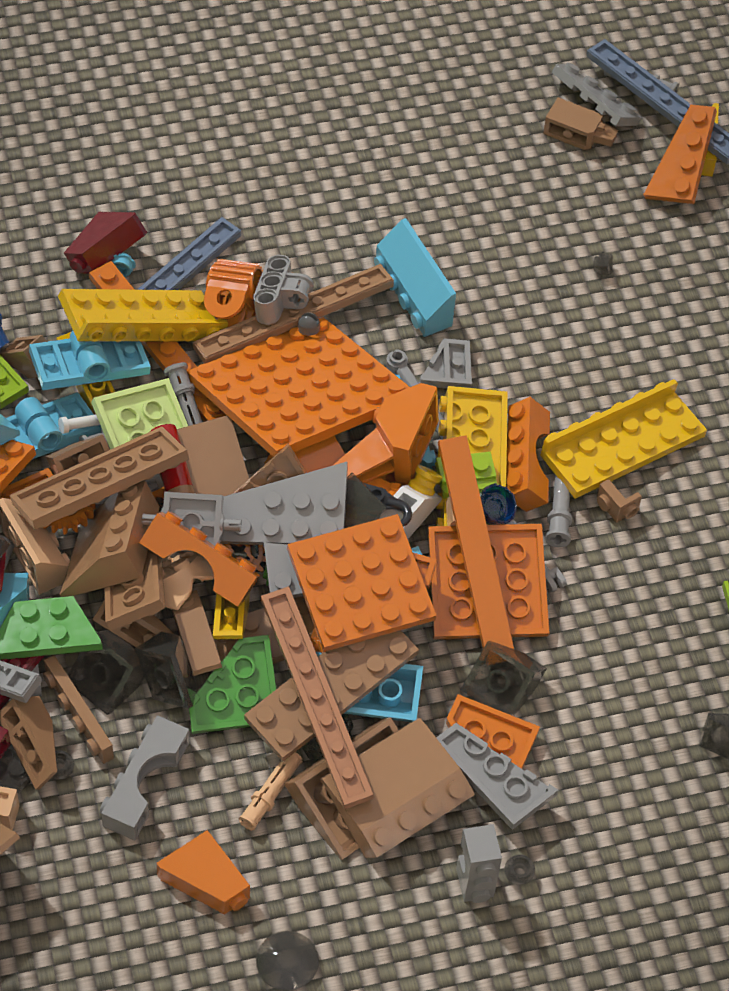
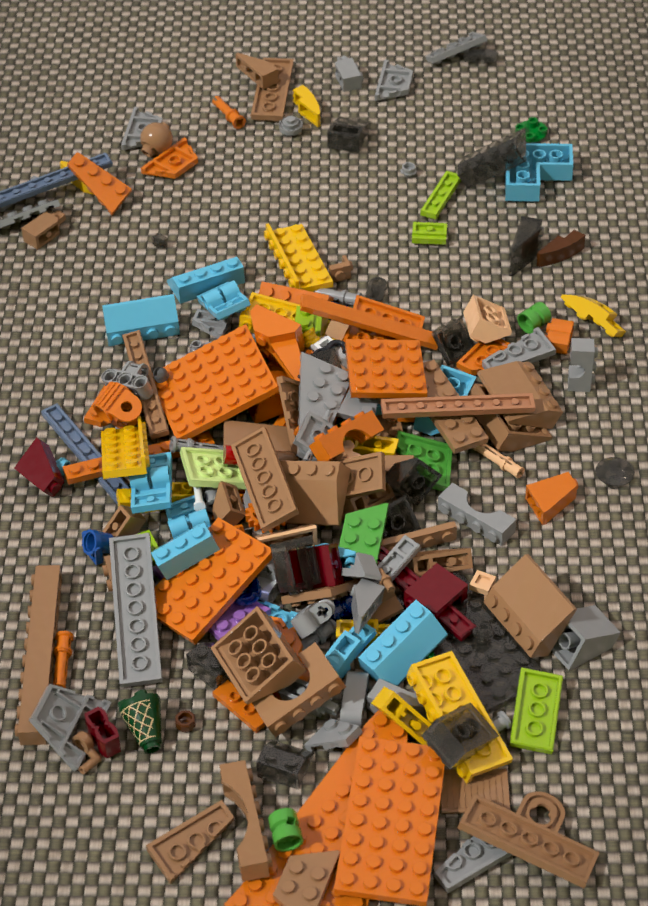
camera: 70 degrees left, 10 degrees down
none -> medium azure slope [167,257,245,304]
none -> medium azure plate [196,280,251,320]
none -> clear smoke plate [366,277,387,303]
none -> light nougat slope [463,295,512,343]
none -> bright green wheel [517,302,552,334]
none -> orange brick [545,318,574,354]
none -> yellow slope [561,294,626,337]

